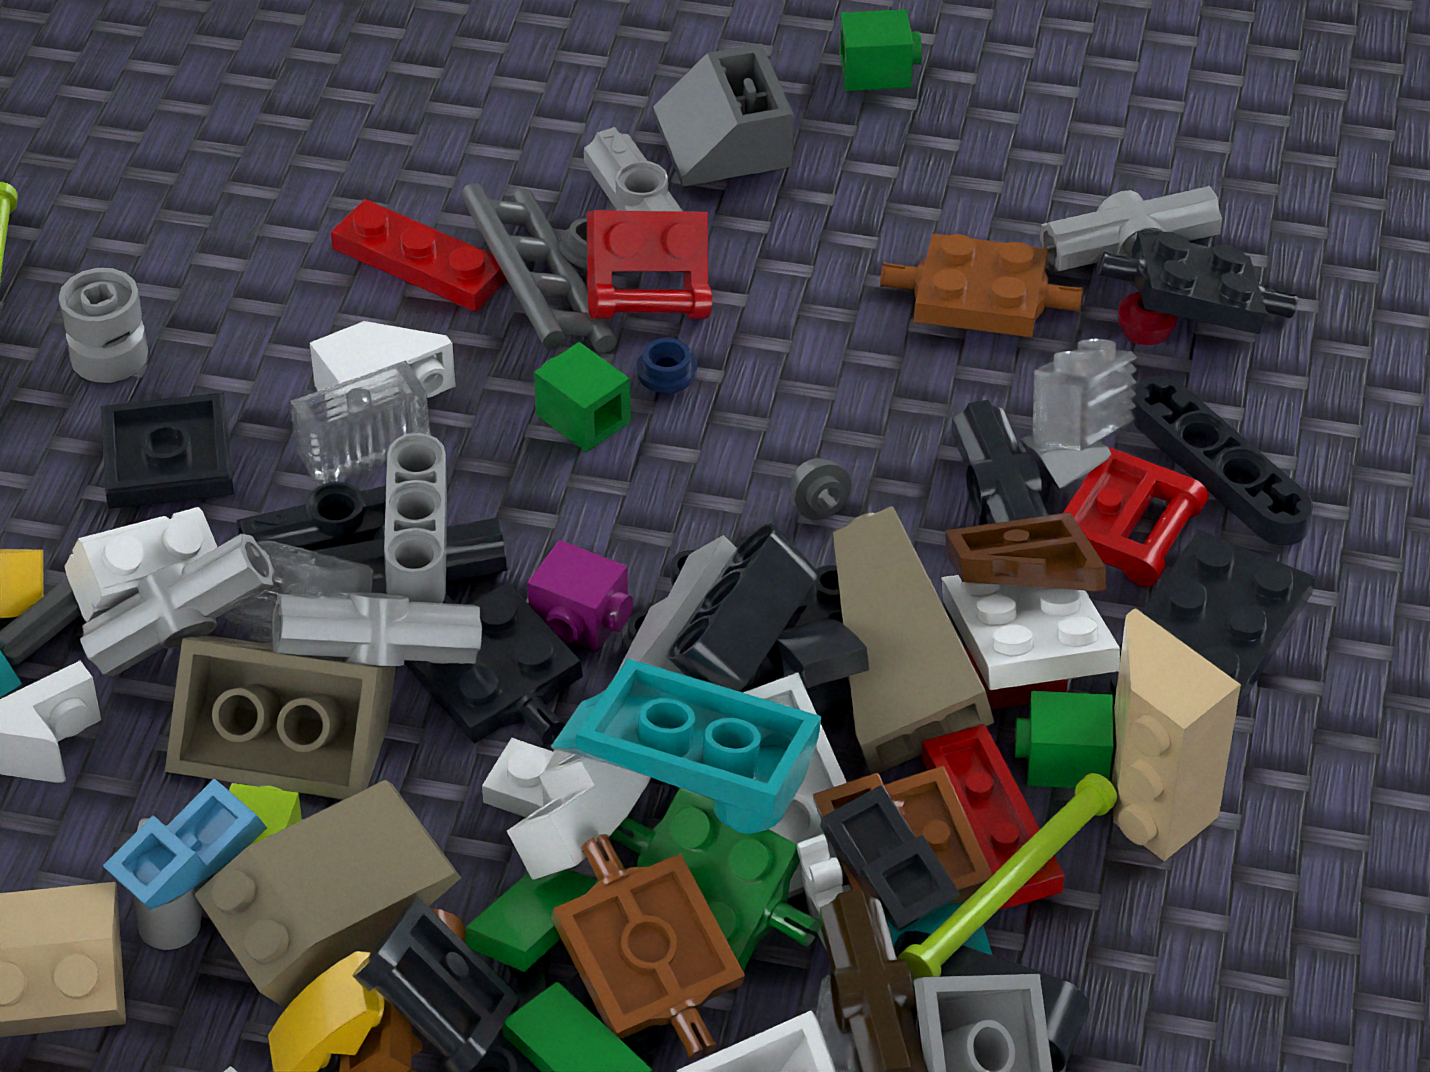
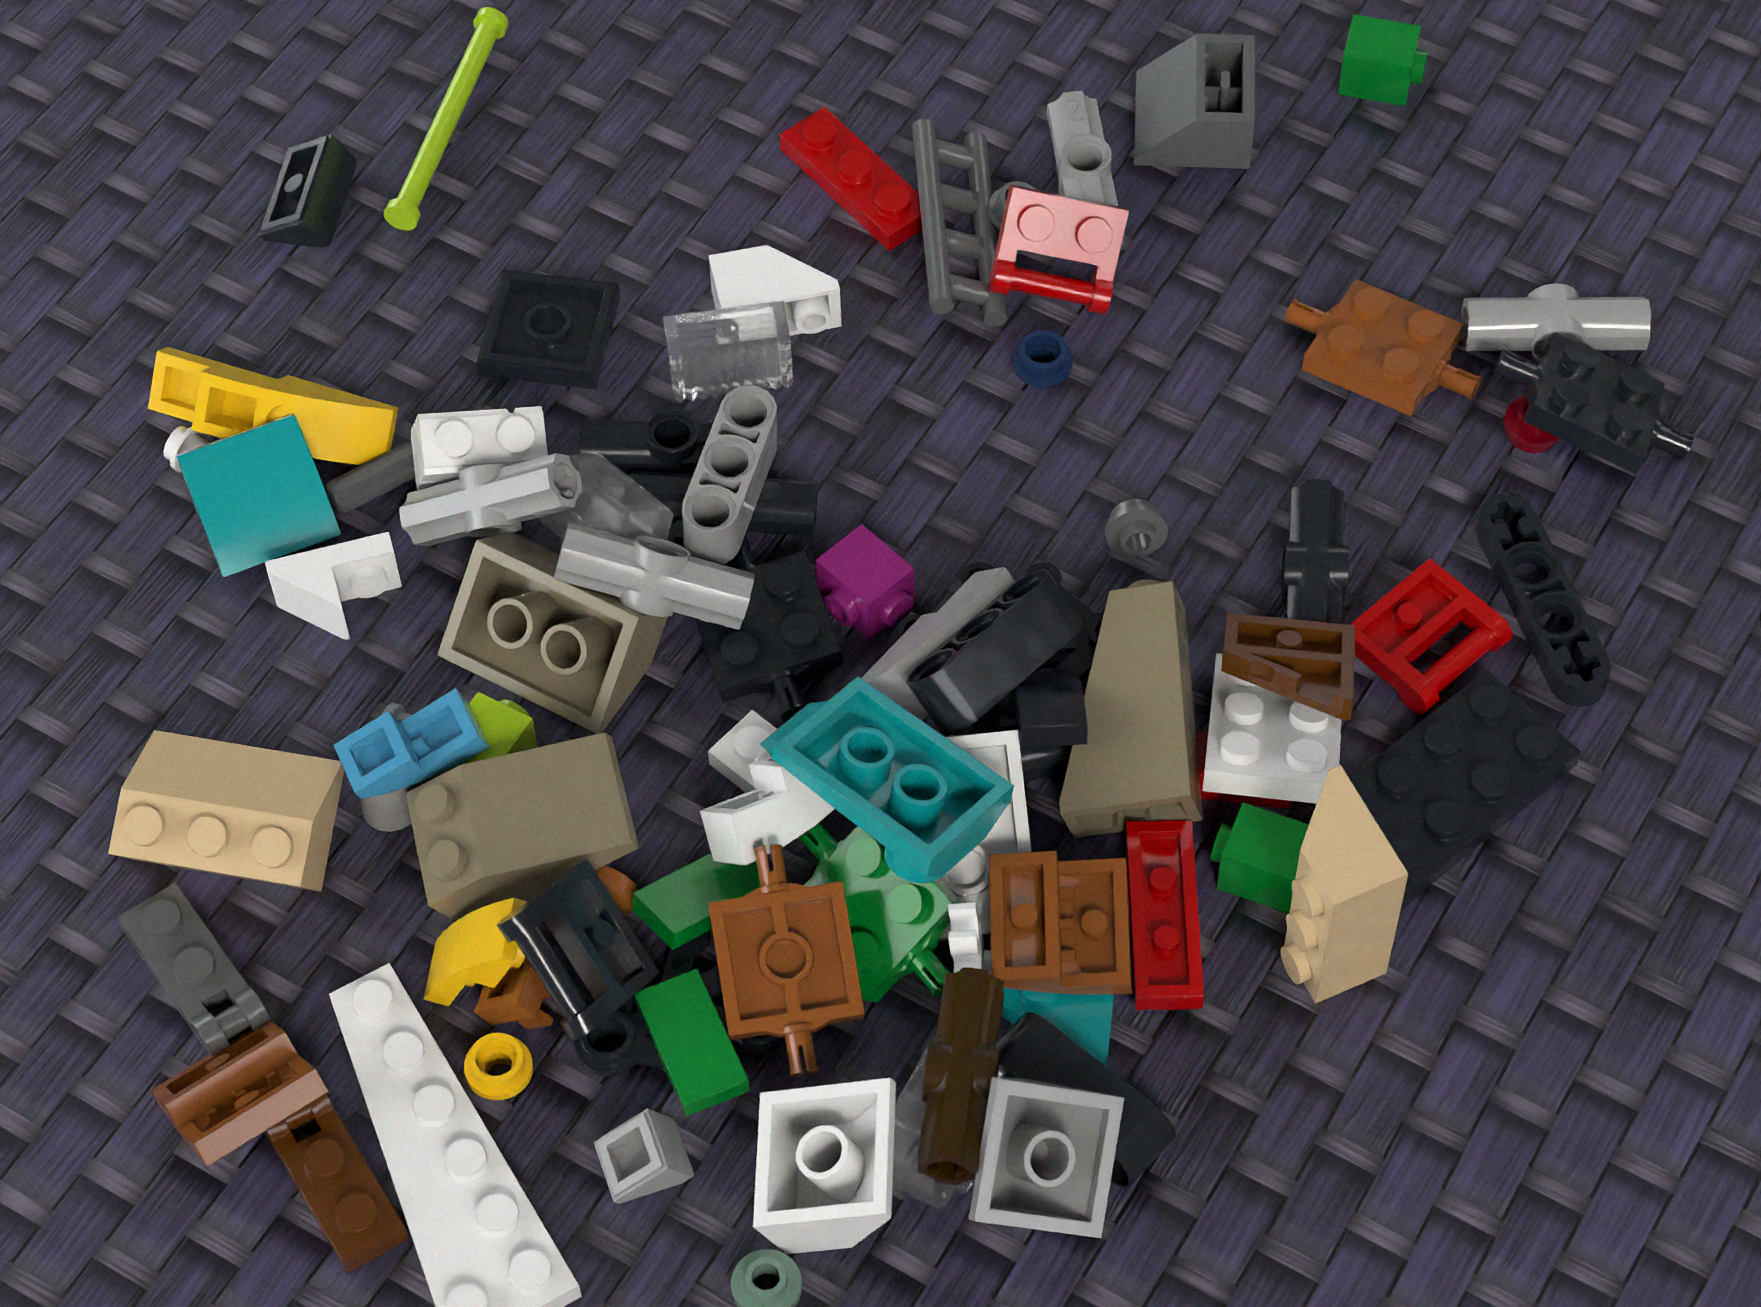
camera: 20 degrees right, 10 degrees up
light grey wheel [58,268,148,383] -> none
green brick [534,342,631,453] -> none
black slope [820,785,960,932] -> none
lime bar [897,773,1117,986] -> none
slope [1020,432,1112,489] -> none
clear brick [1033,339,1137,451] -> none

